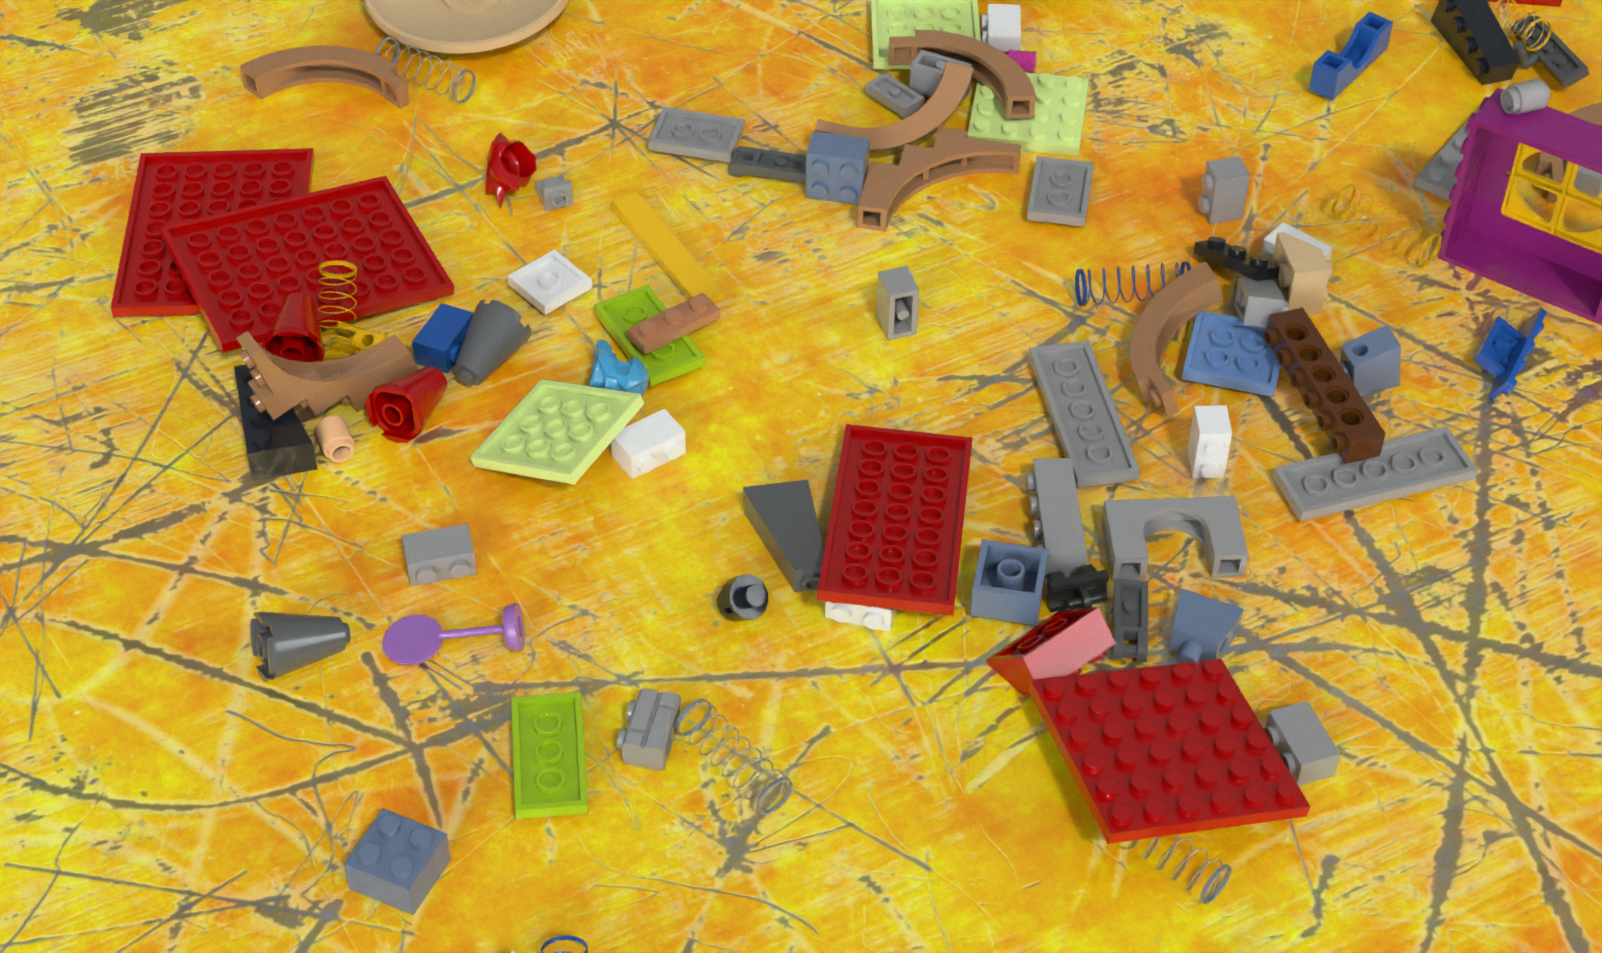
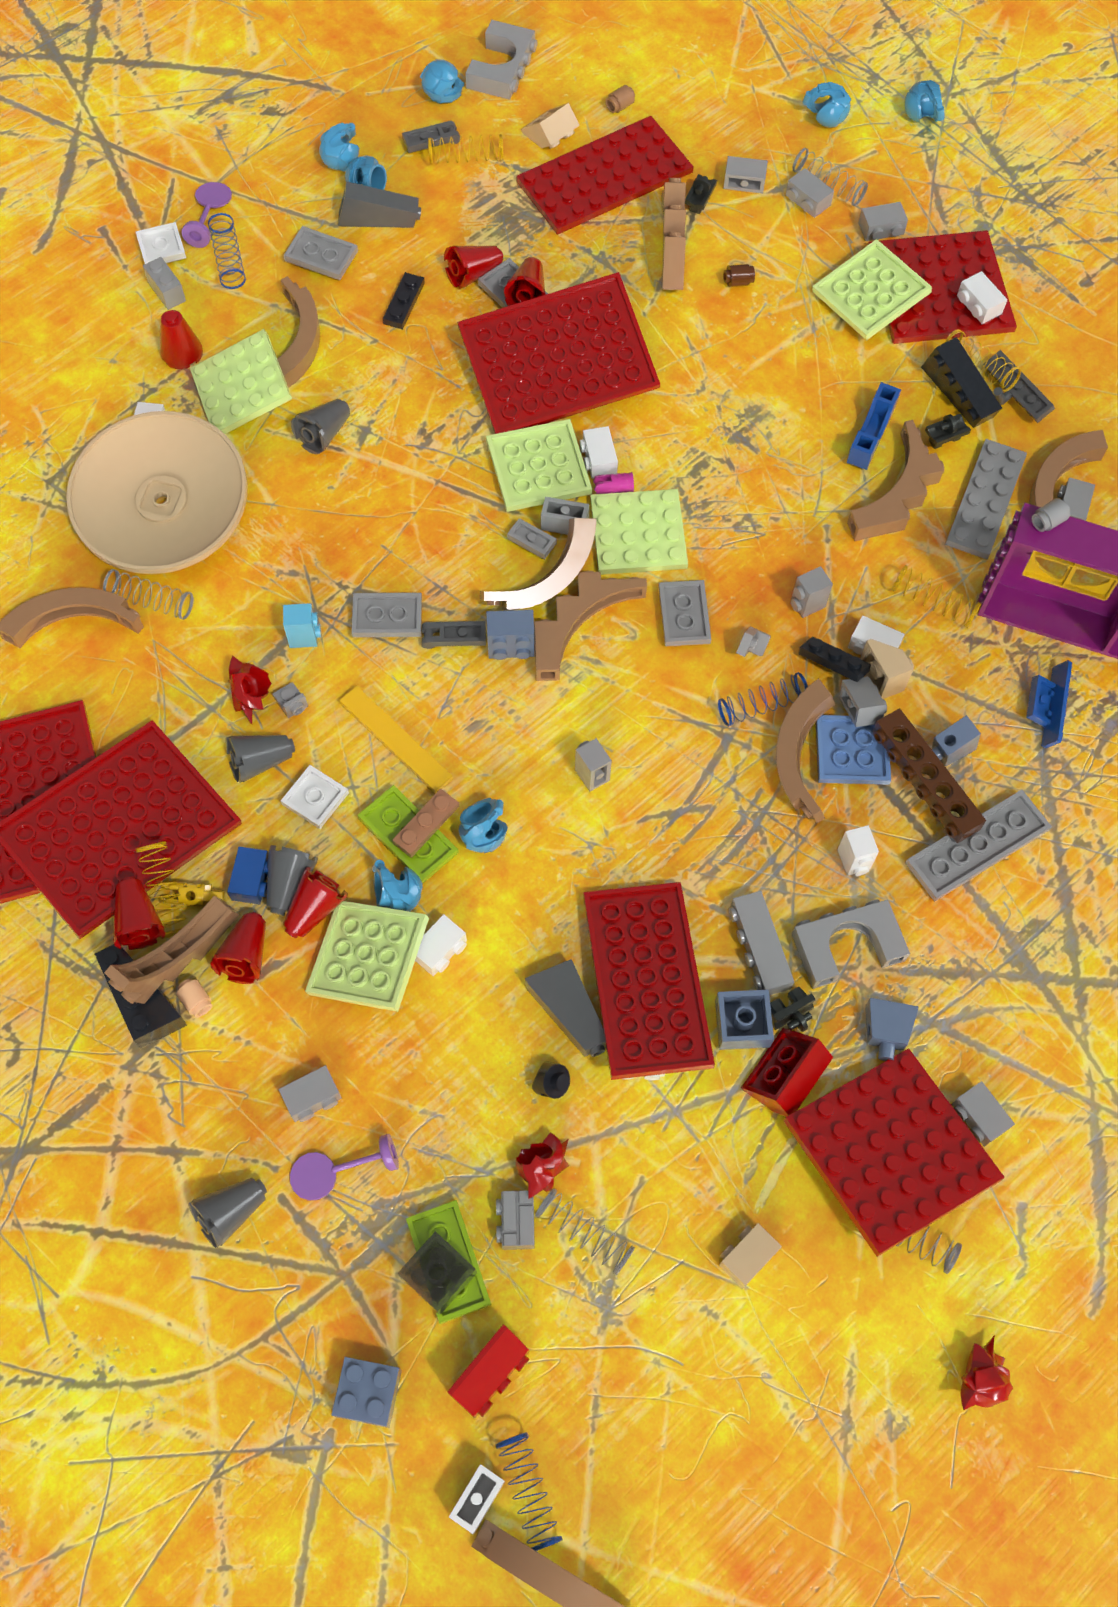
camera: 15 degrees left, 20 degrees up
medium nougat arch [888,30,1036,119] -> none
light grey plate [1028,340,1140,488] -> none
dark grey plate [1112,579,1148,662] -> none
none -> dark grey cone [225,735,295,783]
none -> medium azure brick [283,603,321,648]
none -> red cone [283,867,348,938]
none -> clear smoke brick [397,1231,477,1316]
none -> red slope [448,1324,530,1418]
none -> dark azure helmet [459,798,508,853]
none -> red hair [516,1132,569,1199]
none -> tan brick [719,1223,782,1289]
none -> light grey bracket [736,626,771,657]
none -> medium nougat arch [847,420,944,541]
none -> pearl dark grey hips [925,414,971,449]

